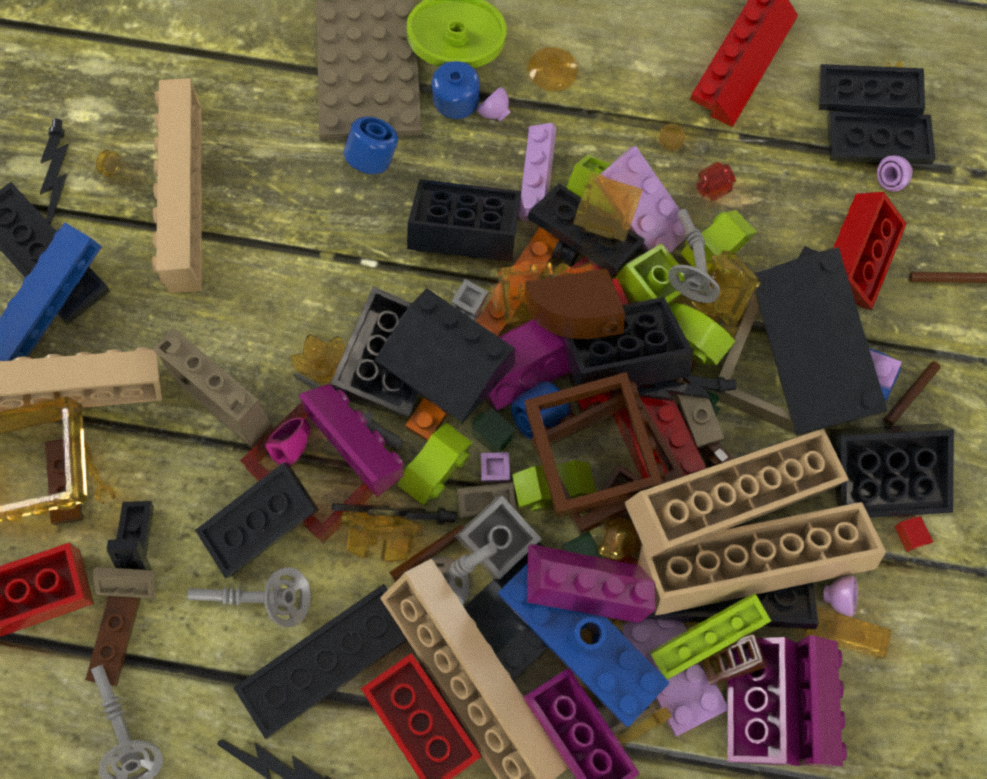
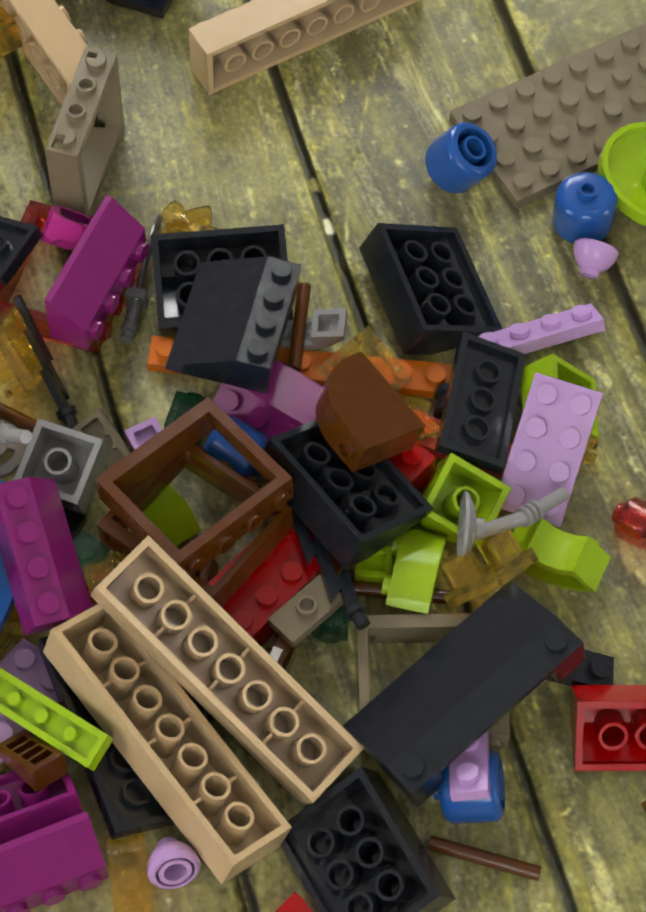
camera: 65 degrees right, 10 degrees down
lime brick [397,423,473,506] -> none
clear yellow panel [573,171,643,242] -> none

